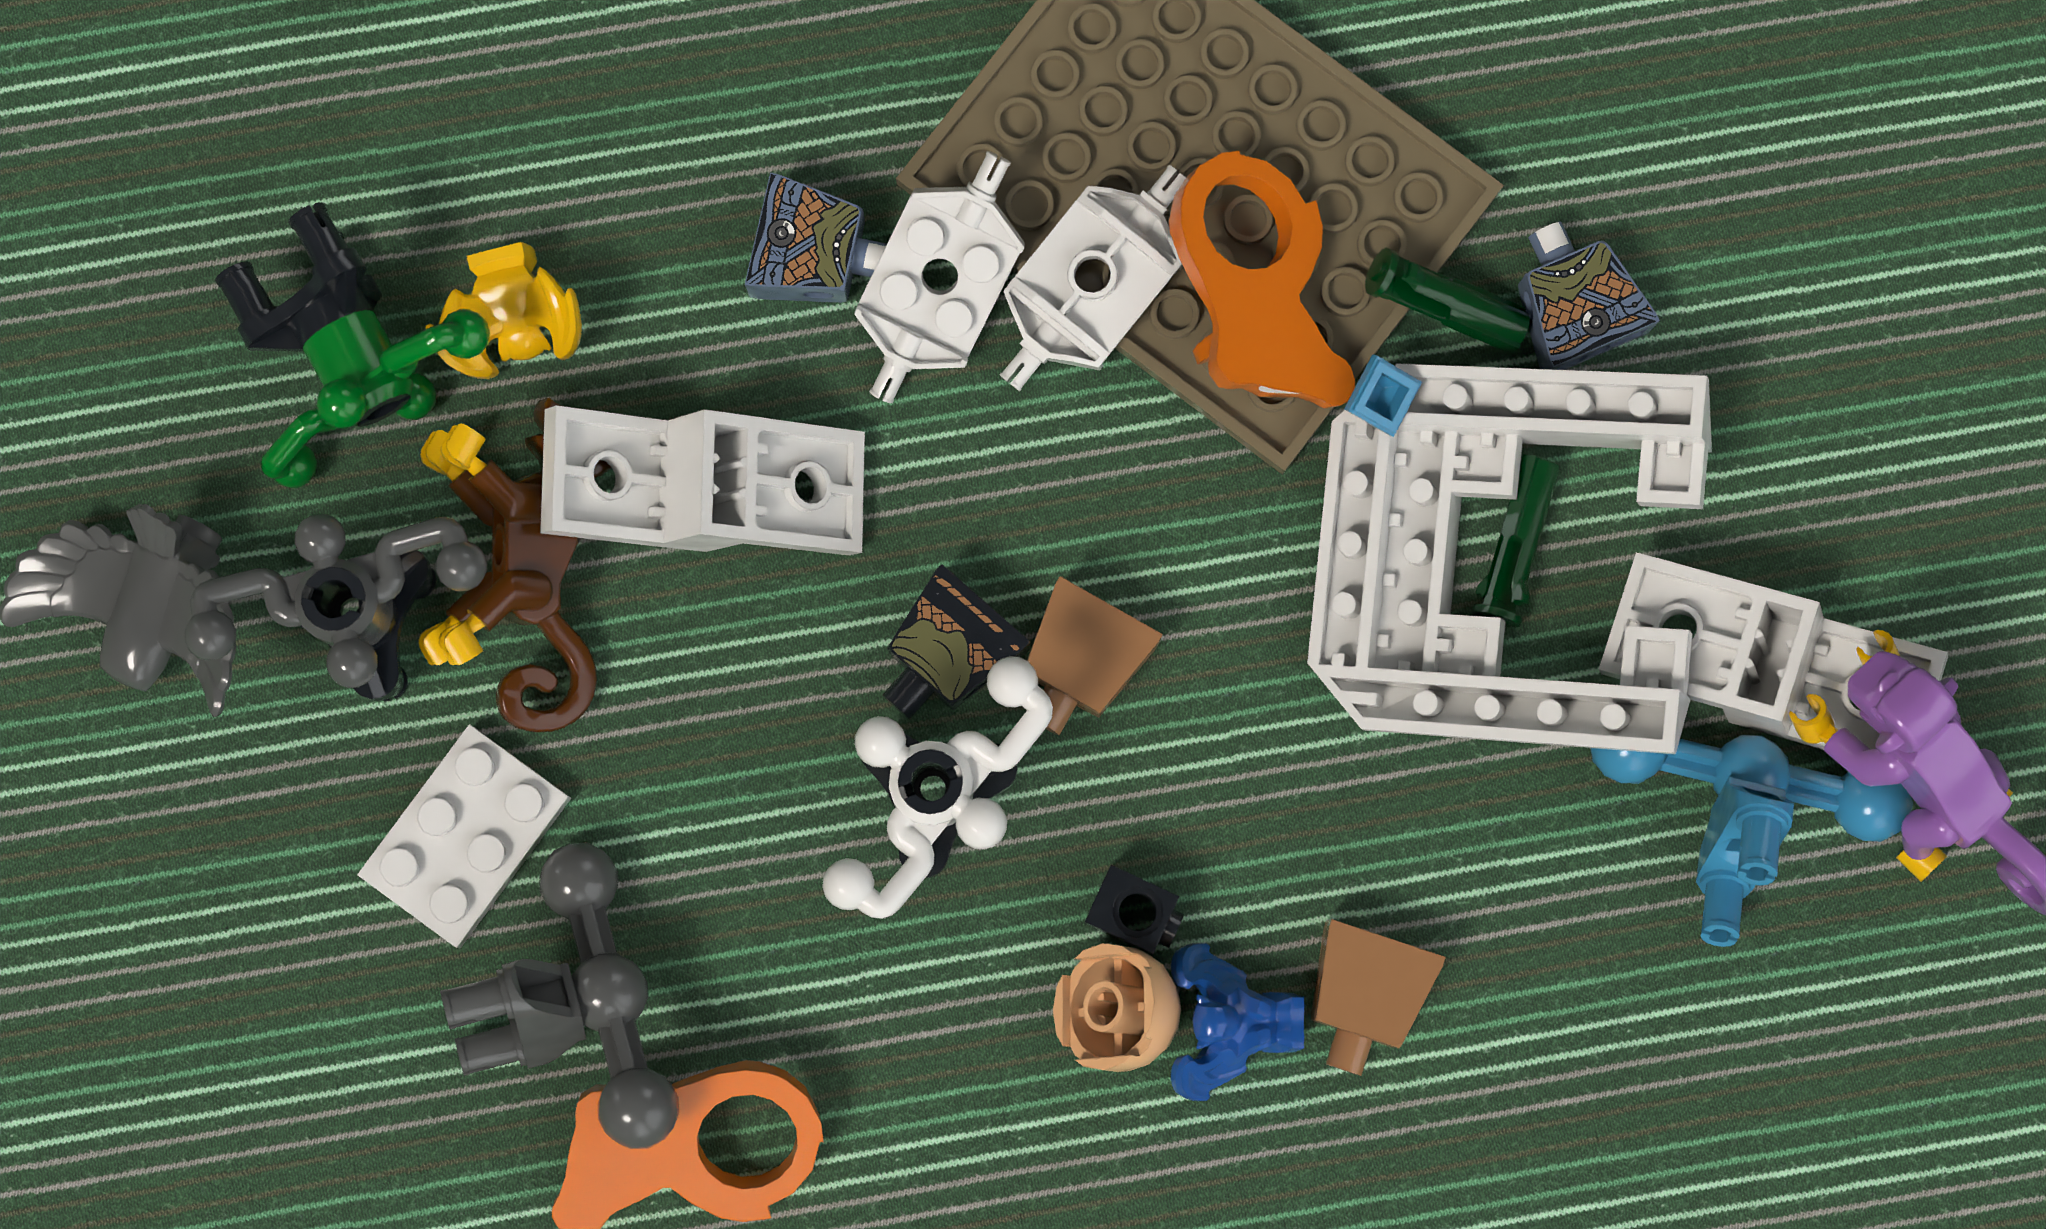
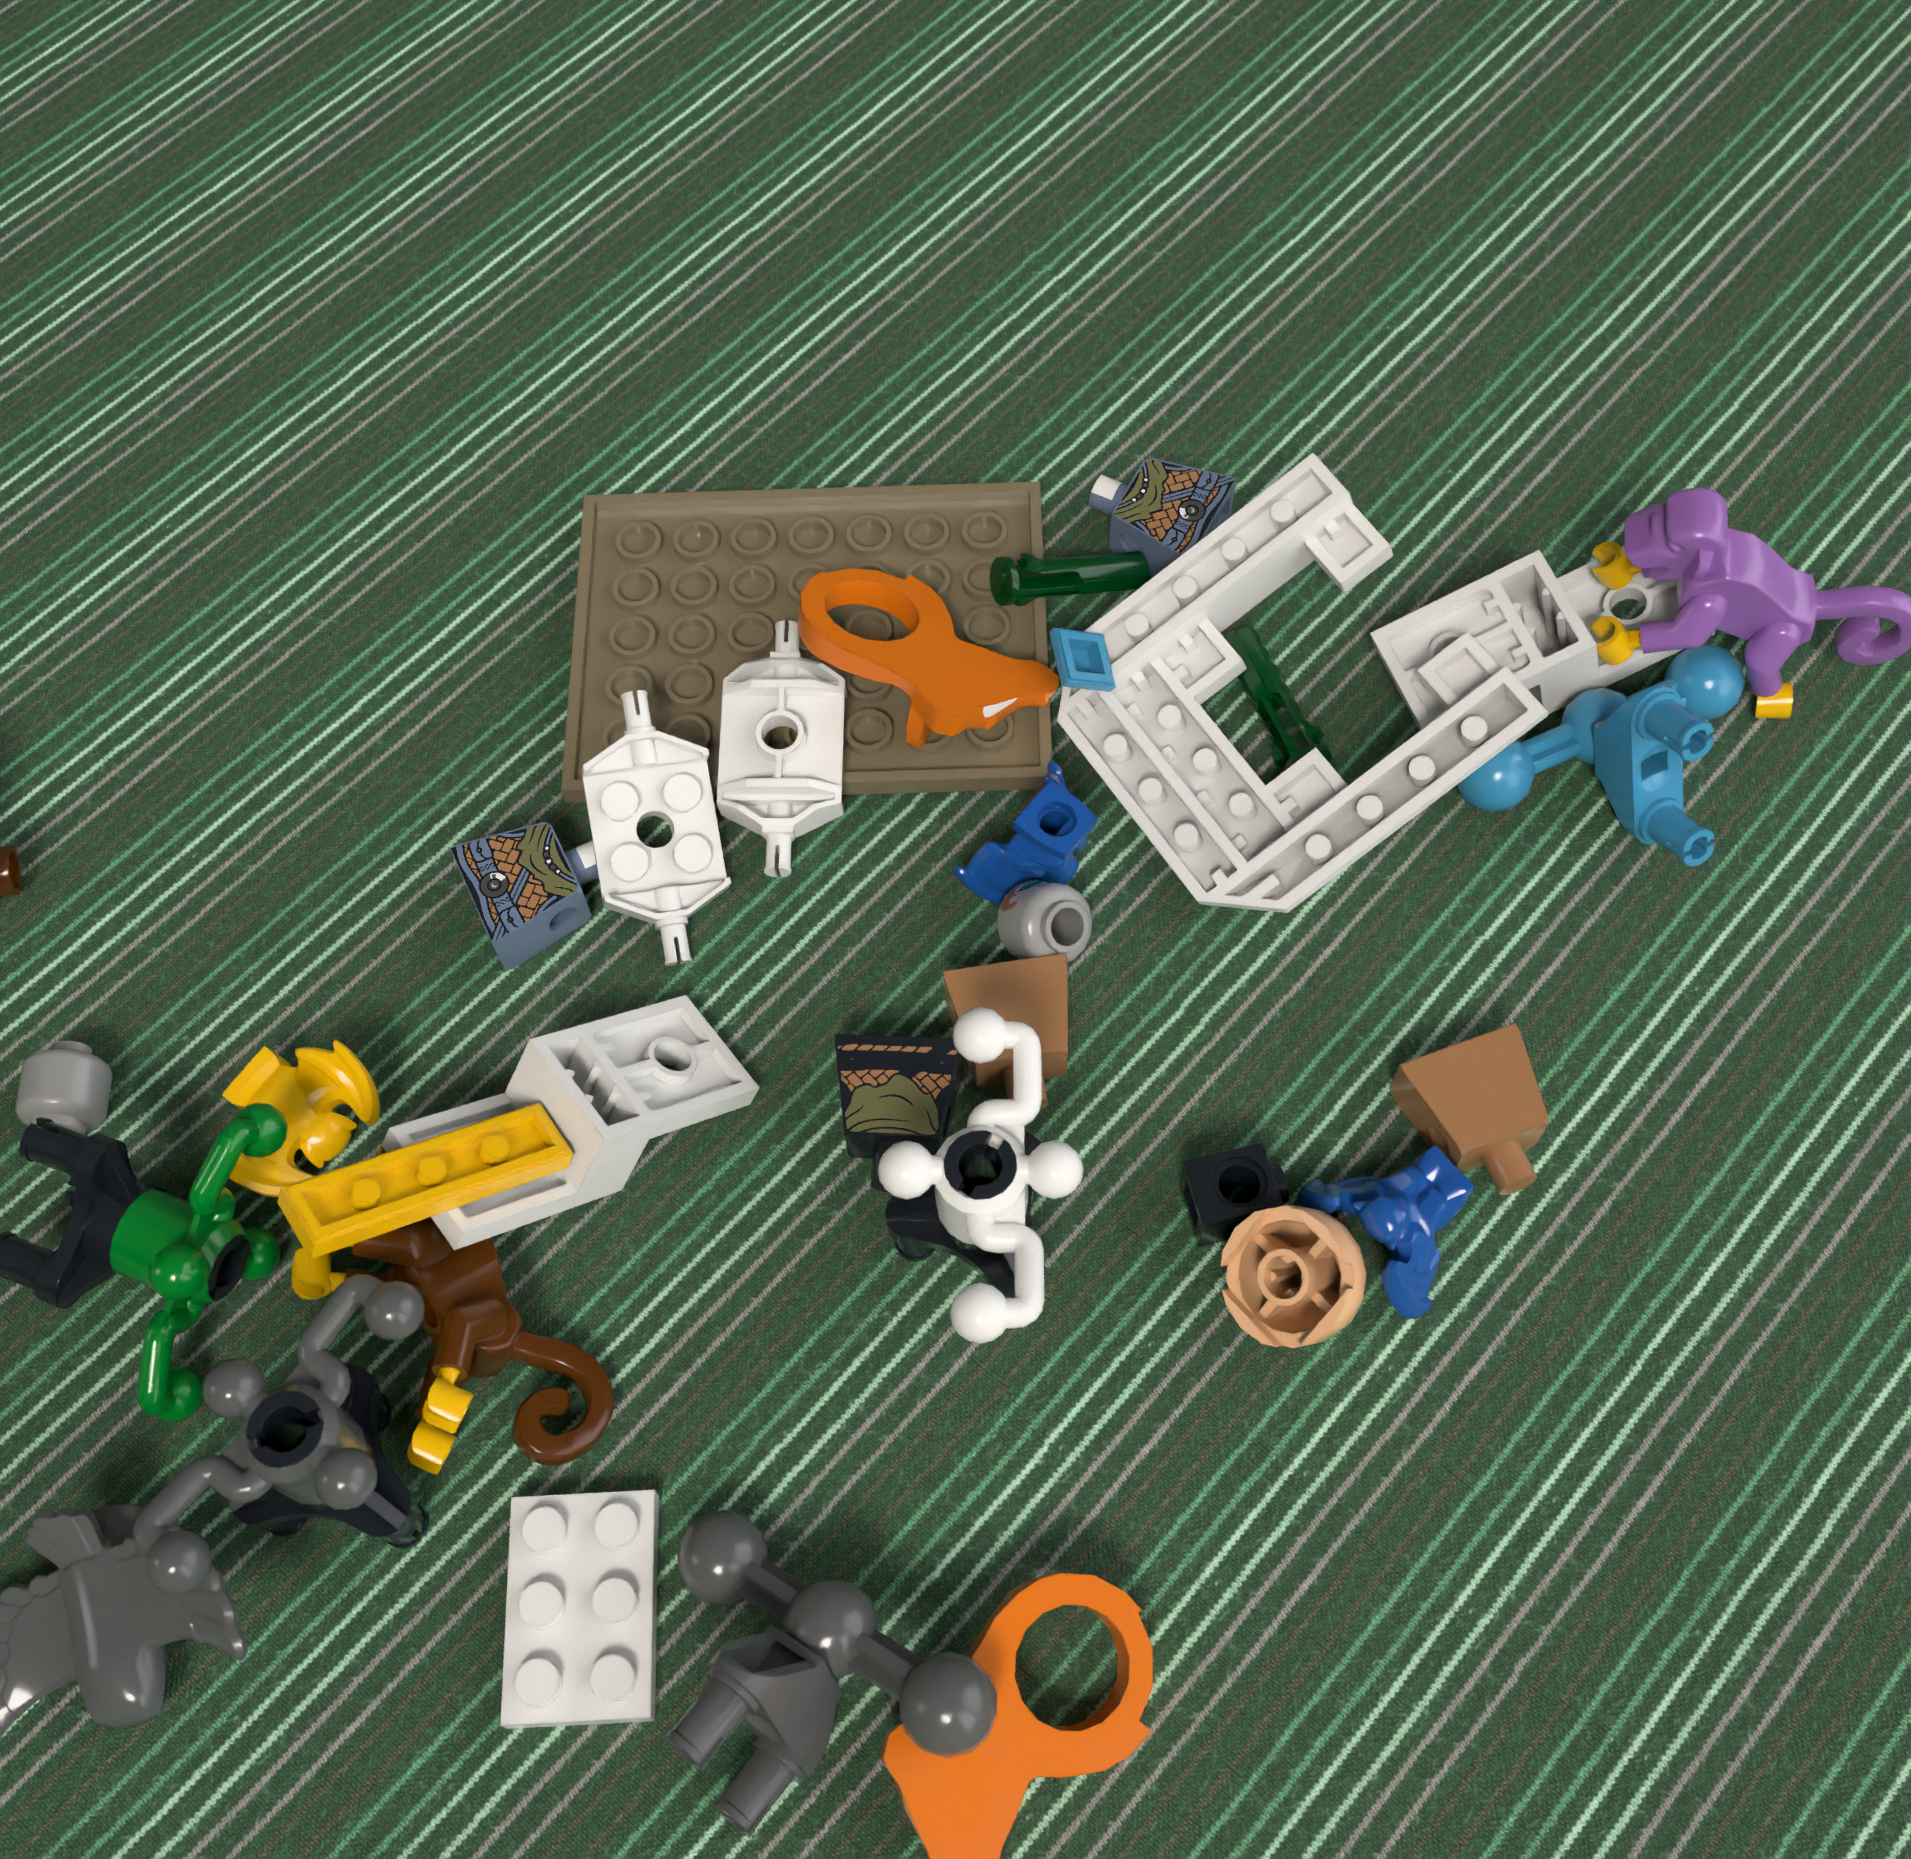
camera: 35 degrees left, 20 degrees down
none -> light grey head [15,1041,113,1135]
none -> yellow tile [277,1102,573,1260]
none -> blue animal [953,760,1098,905]
none -> light grey head [997,880,1093,963]

